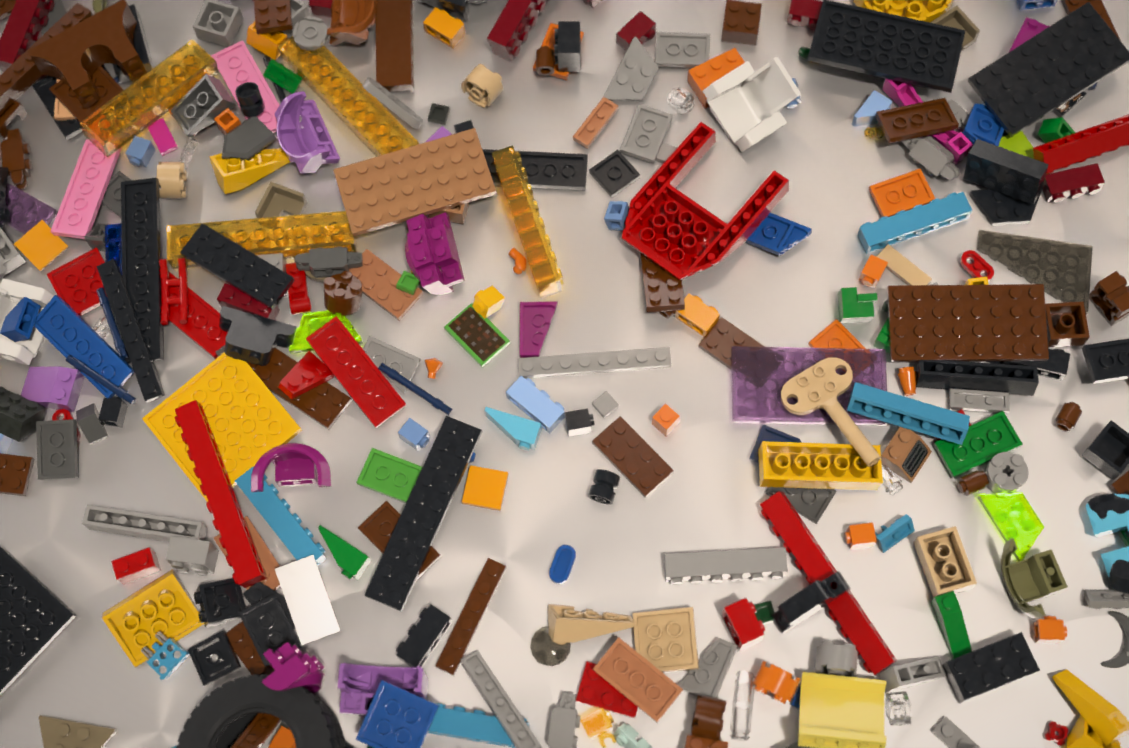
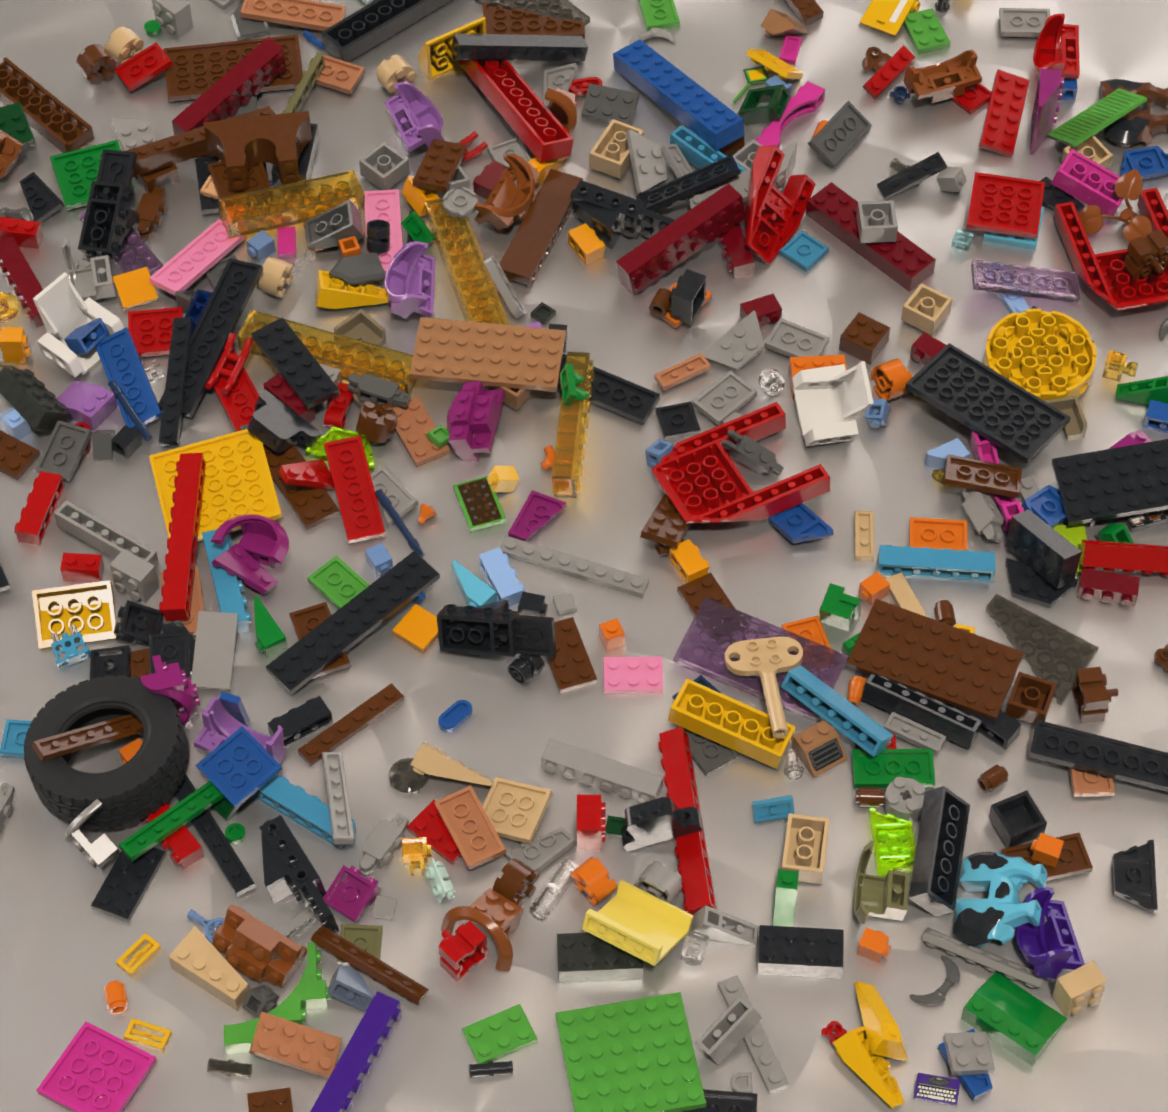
camera: 20 degrees right, 15 degrees down
dark blue piece [96,288,128,360] -> none
tan brick [461,64,503,108] -> none
orange brick [844,522,877,550] -> none
red plate [960,250,994,282] -> none
none -> red brick [14,471,65,546]
none -> magenta wing [211,543,278,595]
none -> blue tile [219,692,250,727]
none -> black wedge [437,600,556,657]
none -> green tile [560,364,590,406]
none -> bright pink plate [603,656,663,695]
none -> dark grey hinge [722,430,784,476]
none -> tan tile [854,511,874,562]
none -> orange brick [871,358,912,401]
none -> black brick [908,786,970,917]
none -> reddish brown brick [934,600,956,626]

